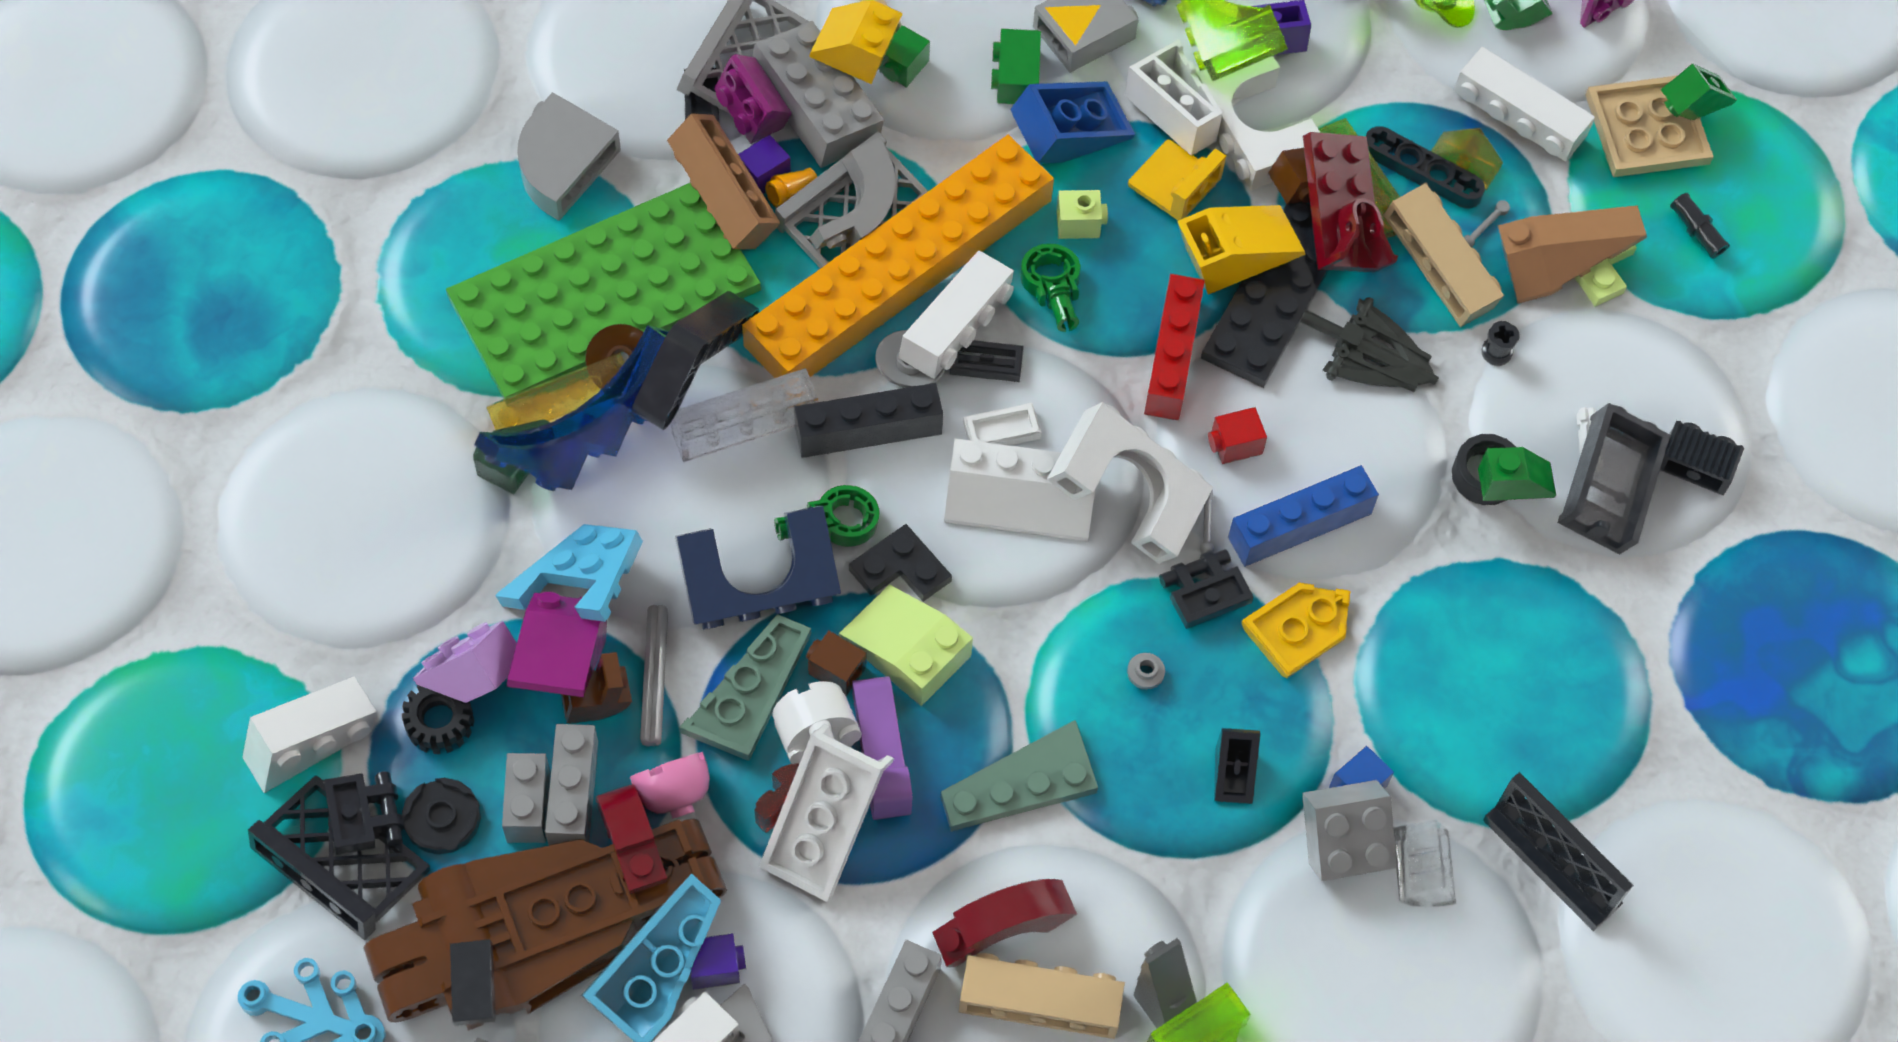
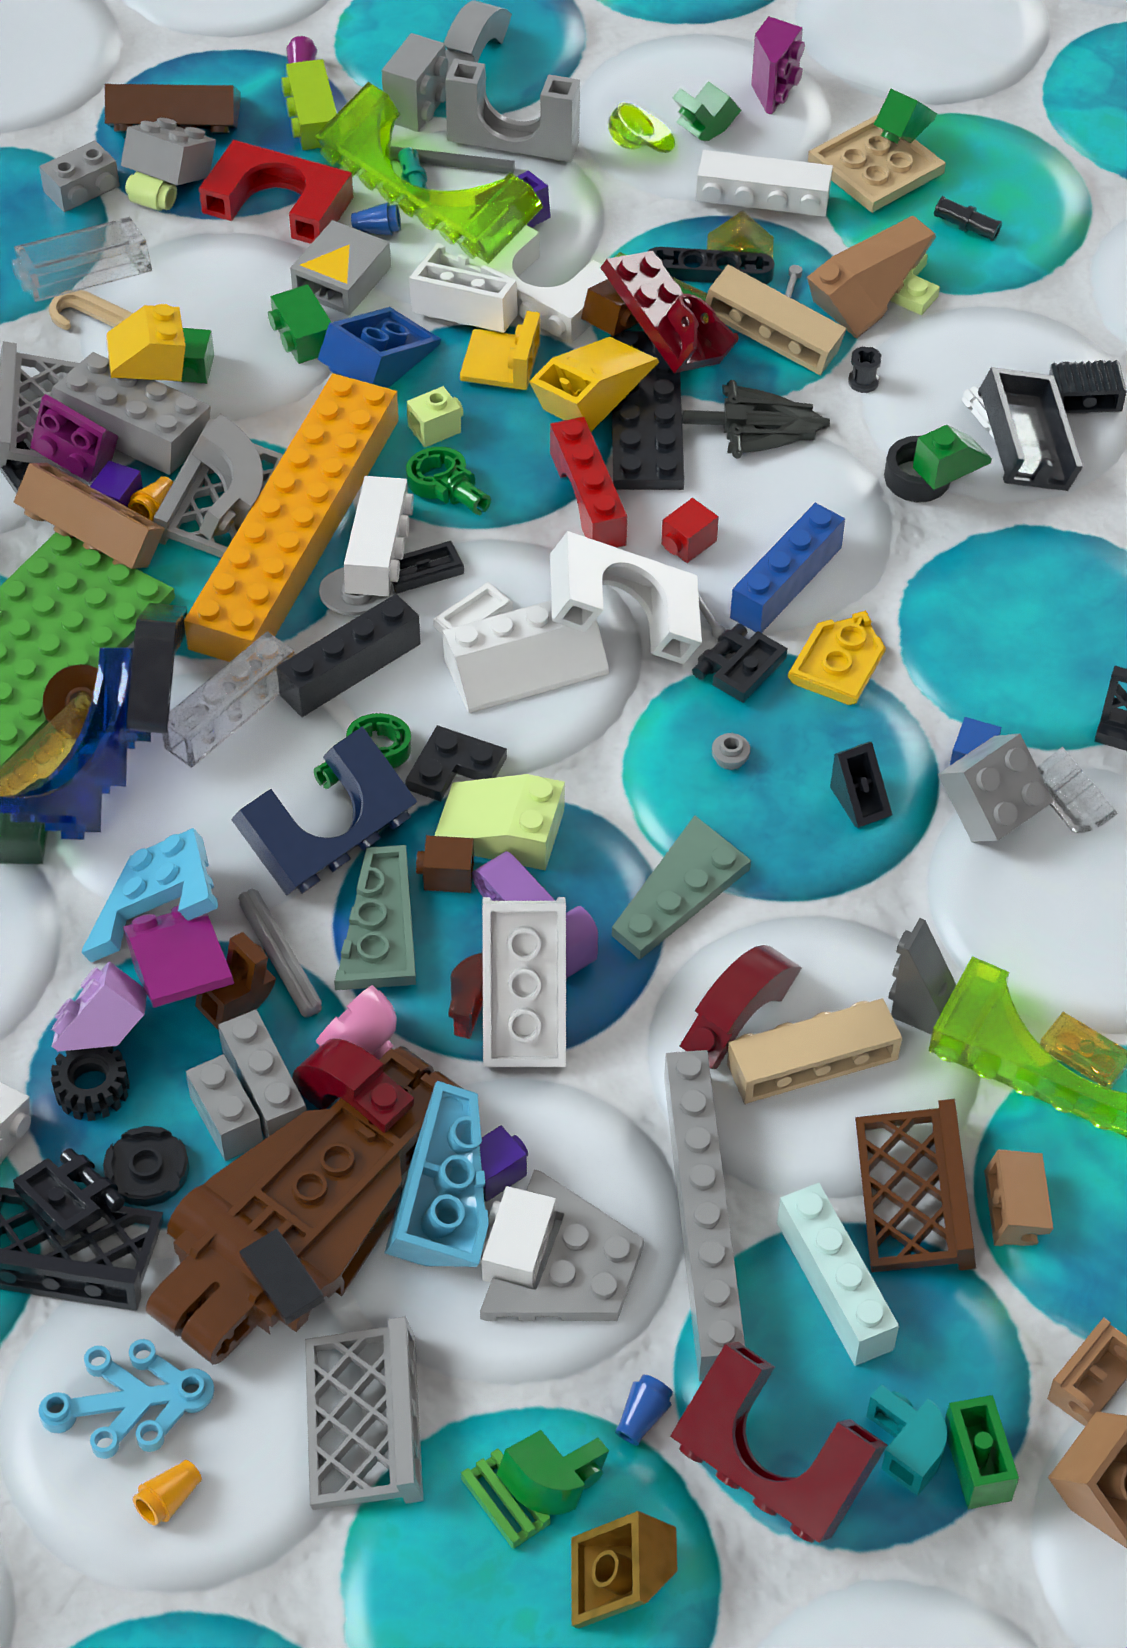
camera: 25 degrees left, 10 degrees down
white brick [773,681,862,765] -> none

